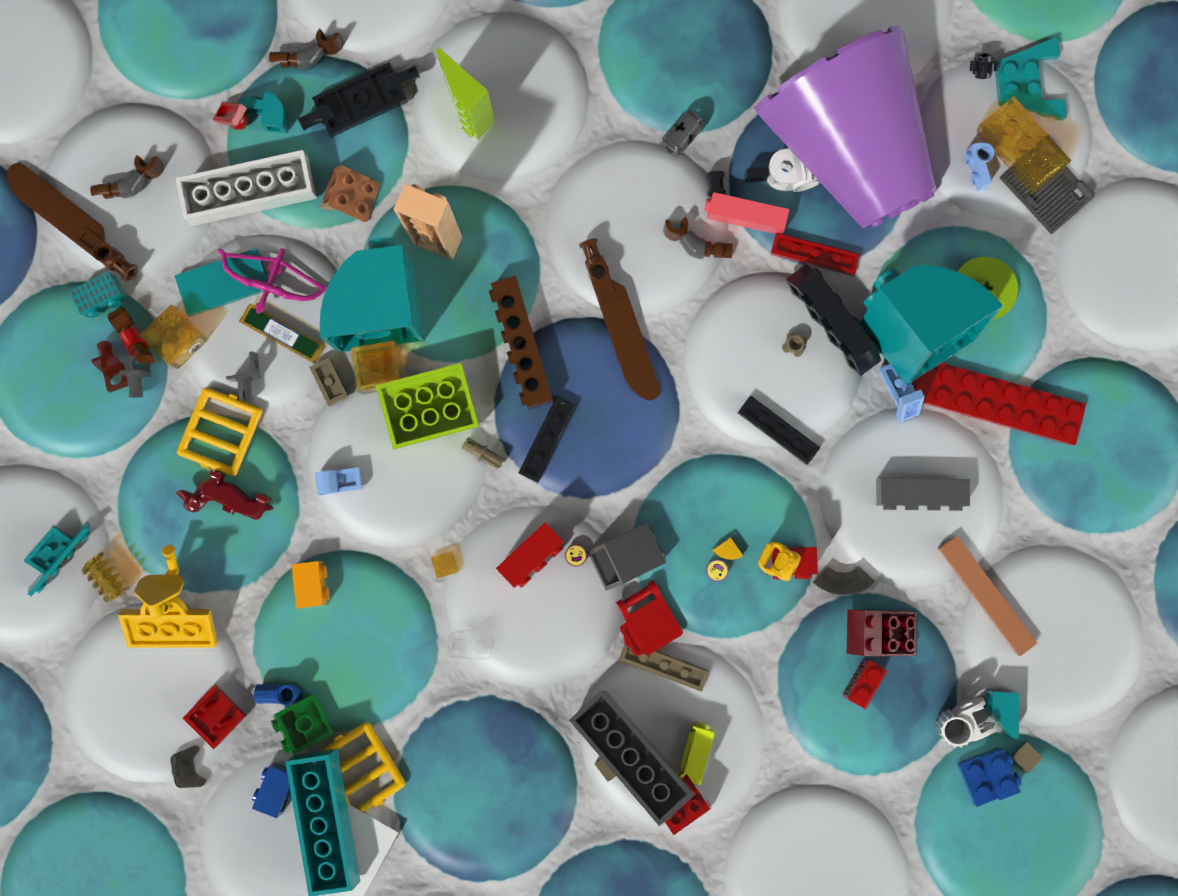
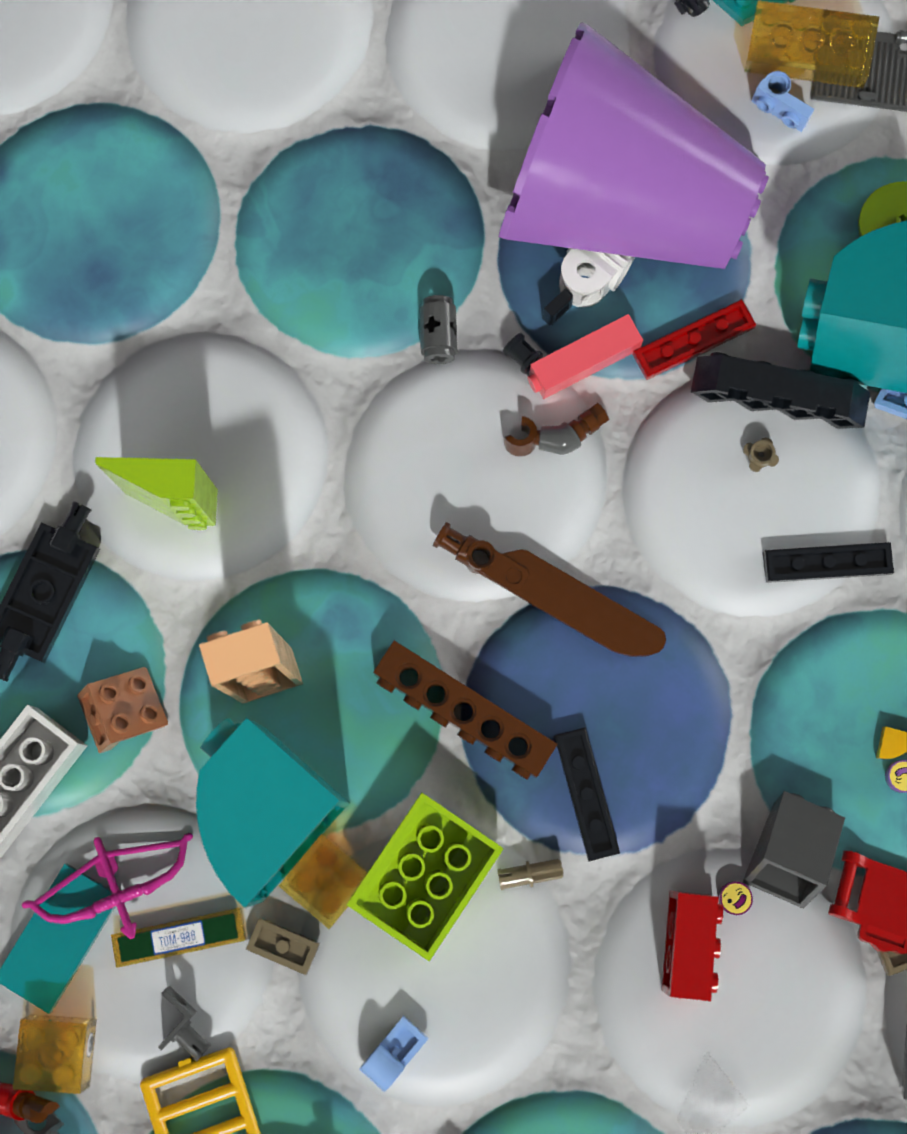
camera: 40 degrees left, 5 degrees down
clear yellow tile [431,551,459,579] -> none

